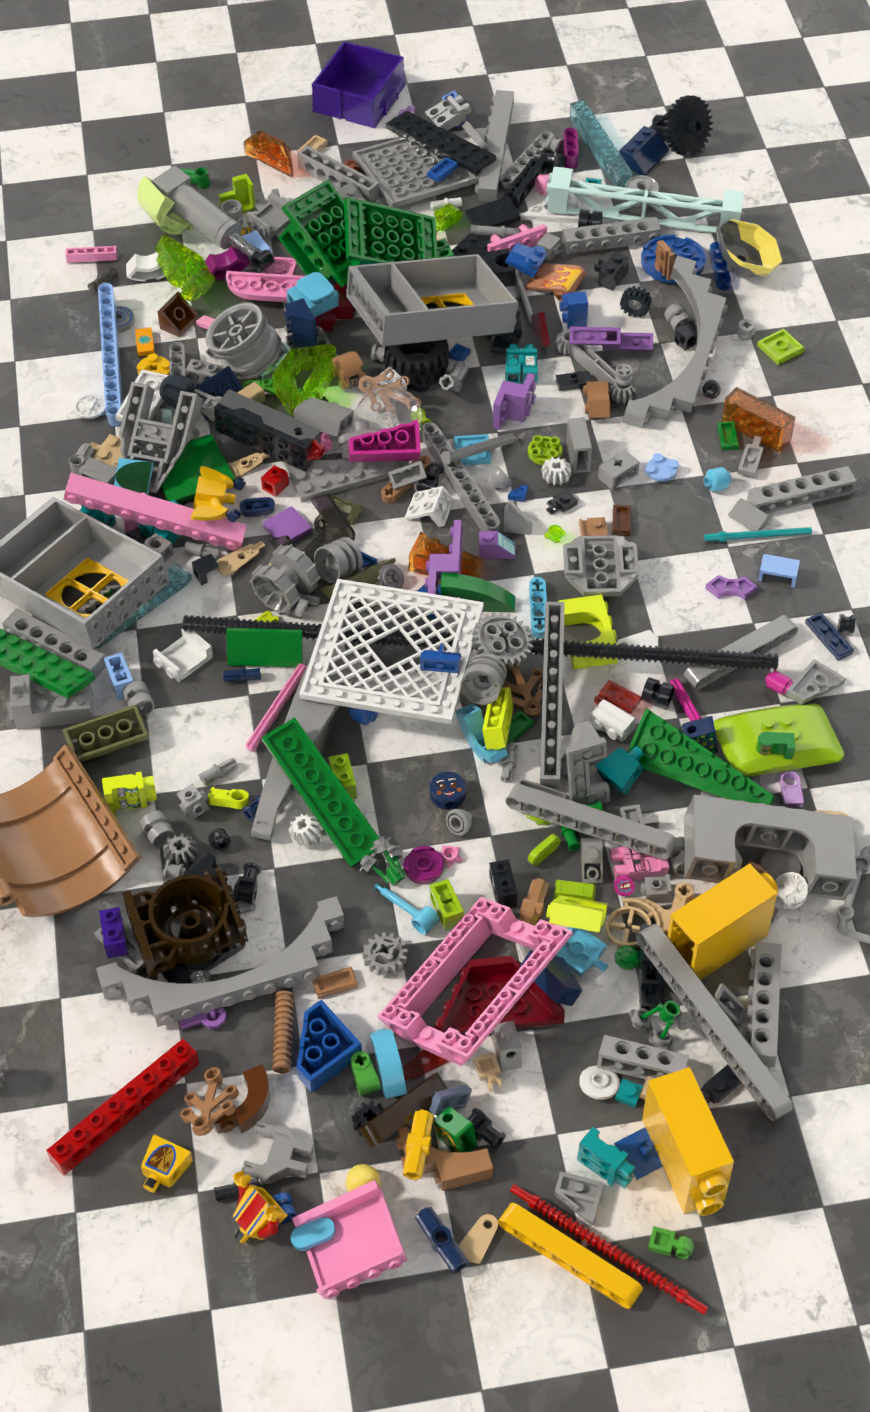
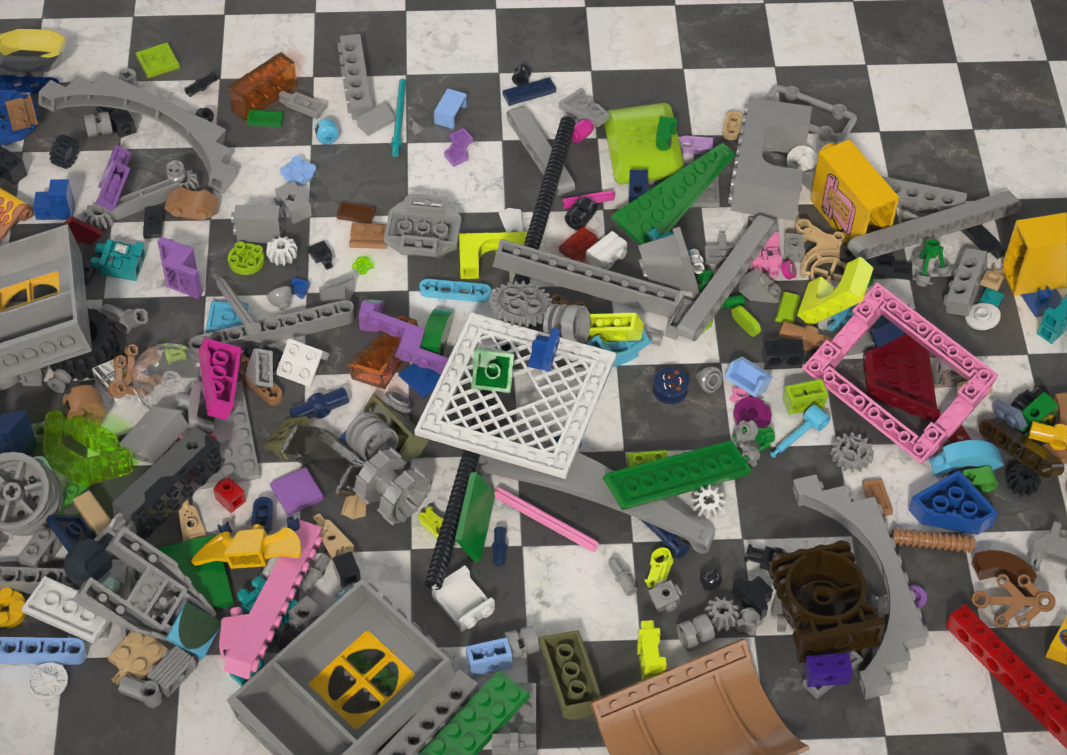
camera: 85 degrees left, 0 degrees up
none -> black pin [184,71,217,97]
none -> dark blue piece [289,387,349,419]
none -> green slope [471,347,514,393]
none -> white pin [689,249,704,274]
none -> light blue panel [724,357,773,397]

